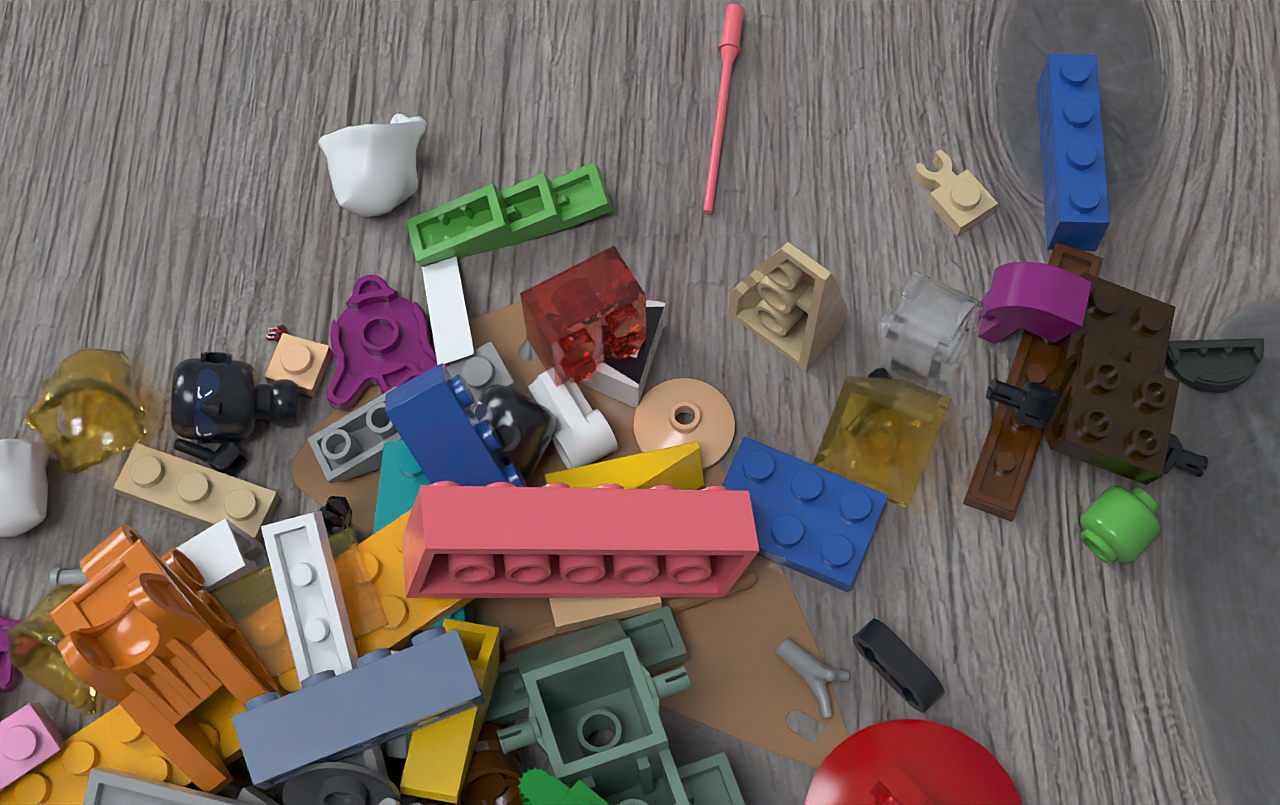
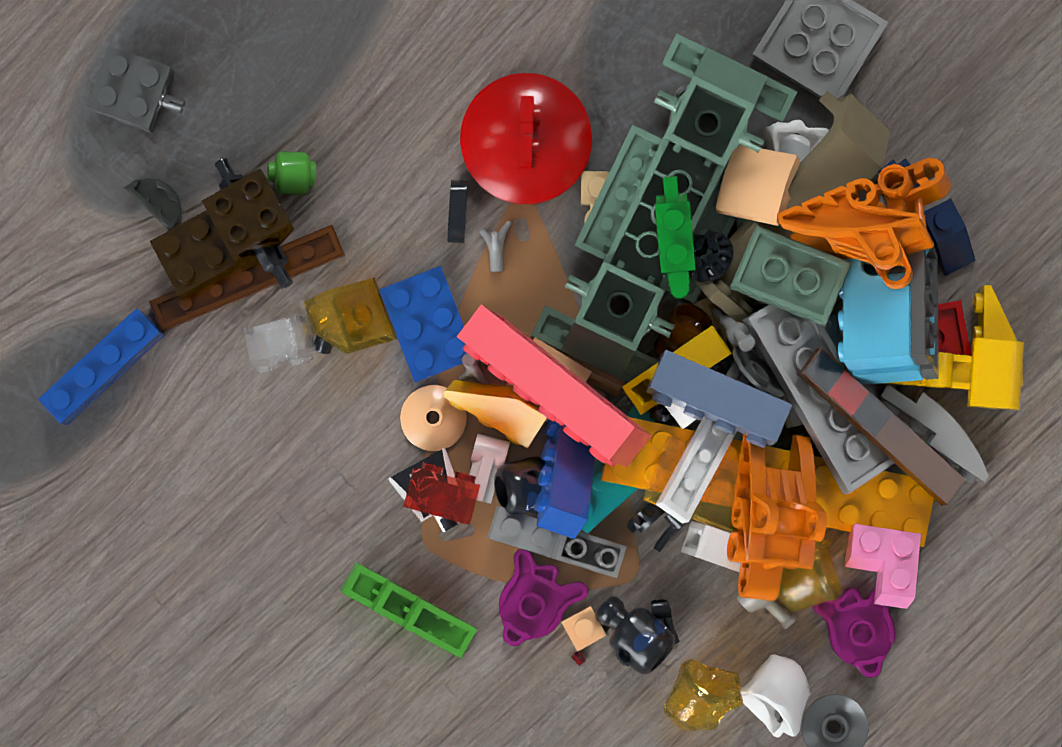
camera: 135 degrees left, 20 degrees up
tan plate [113,443,280,542] -> none
white piece [318,113,427,217] -> none
white sticker [422,257,475,365] -> none
coral piece [703,4,744,215] -> none
tan wedge [728,242,848,371] -> none
tan plate [913,150,998,237] -> none
magenta brick [978,262,1092,344] -> none

